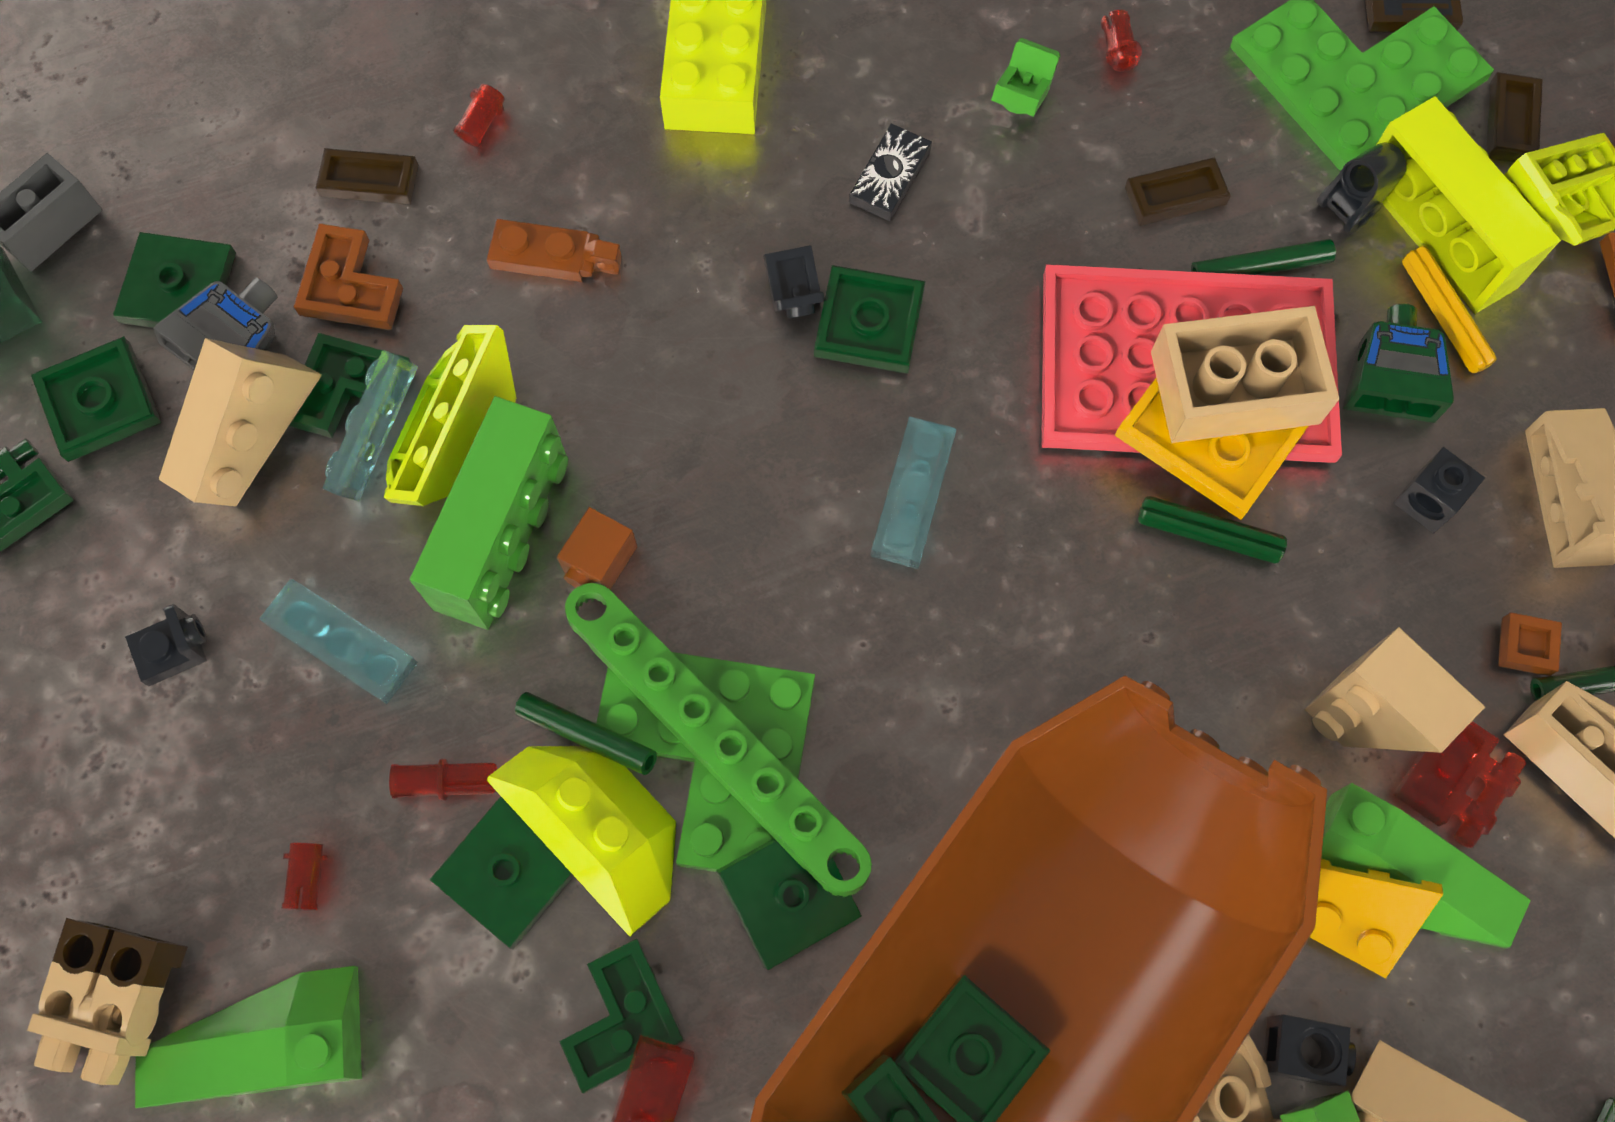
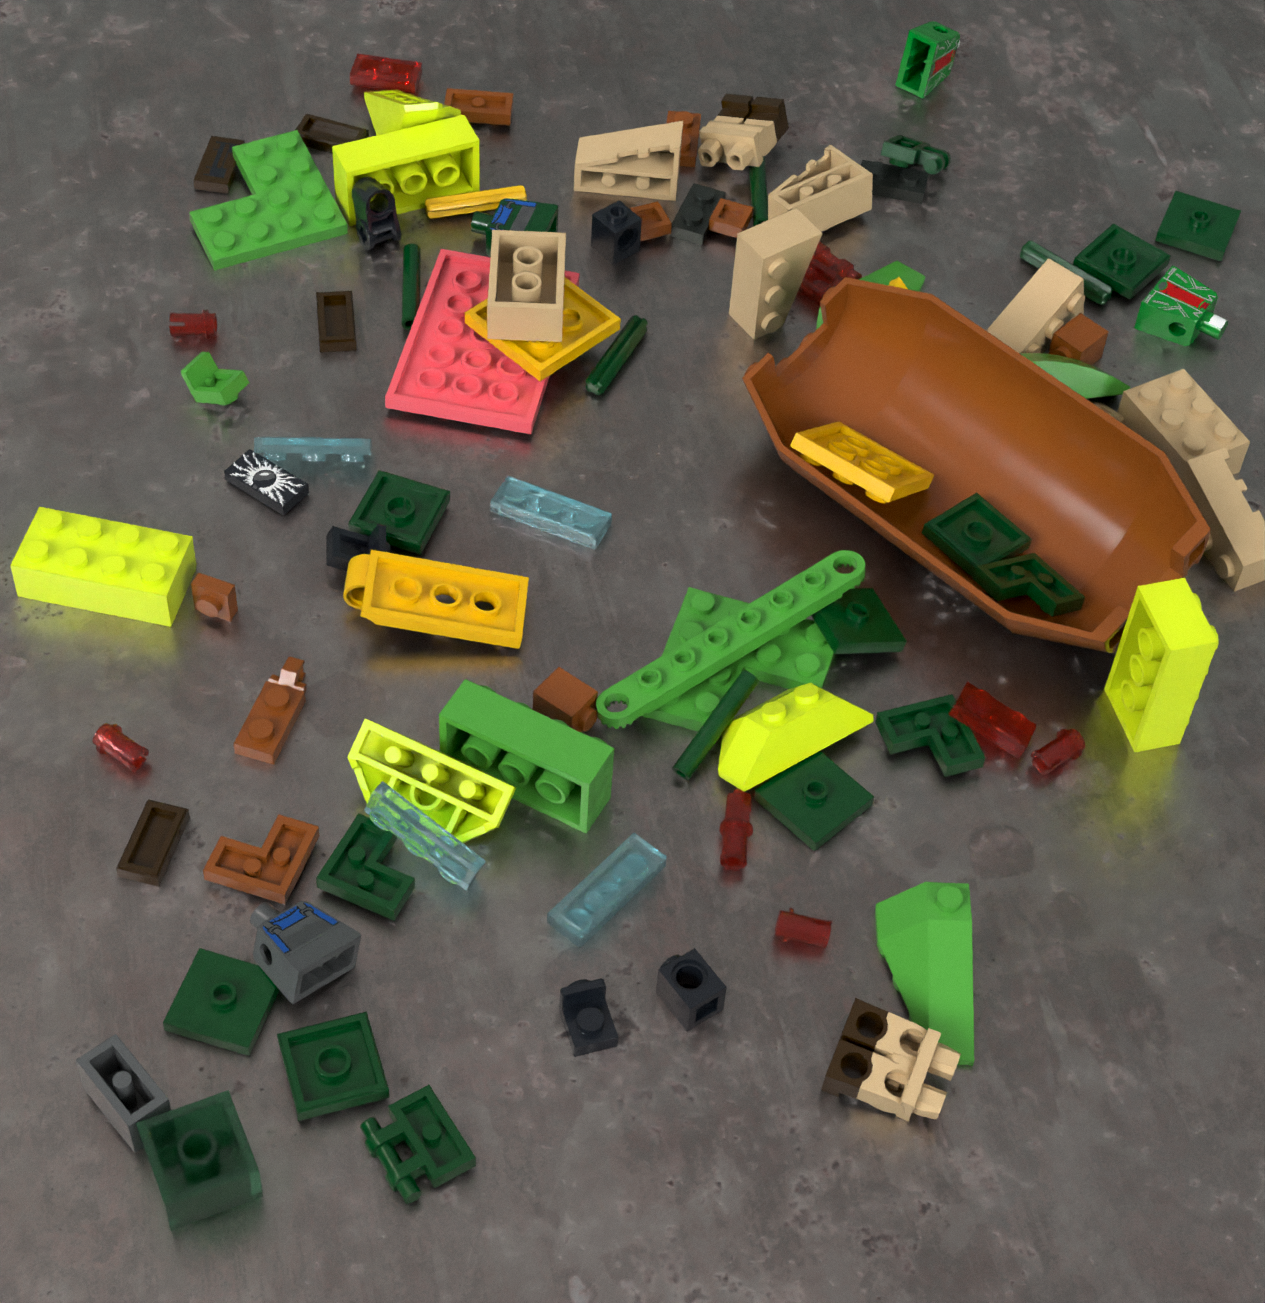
camera: 85 degrees left, 20 degrees down
tan wedge [159,338,322,506] -> none
none -> dark orange plate [191,572,238,622]
none -> clear light blue plate [254,436,372,462]
none -> yellow hinge [343,550,529,649]
none -> dark orange plate [629,201,672,241]
none -> black brick [656,948,727,1032]
none -> pearl dark grey plate [670,183,726,245]
none -> yellow plate [790,422,935,503]

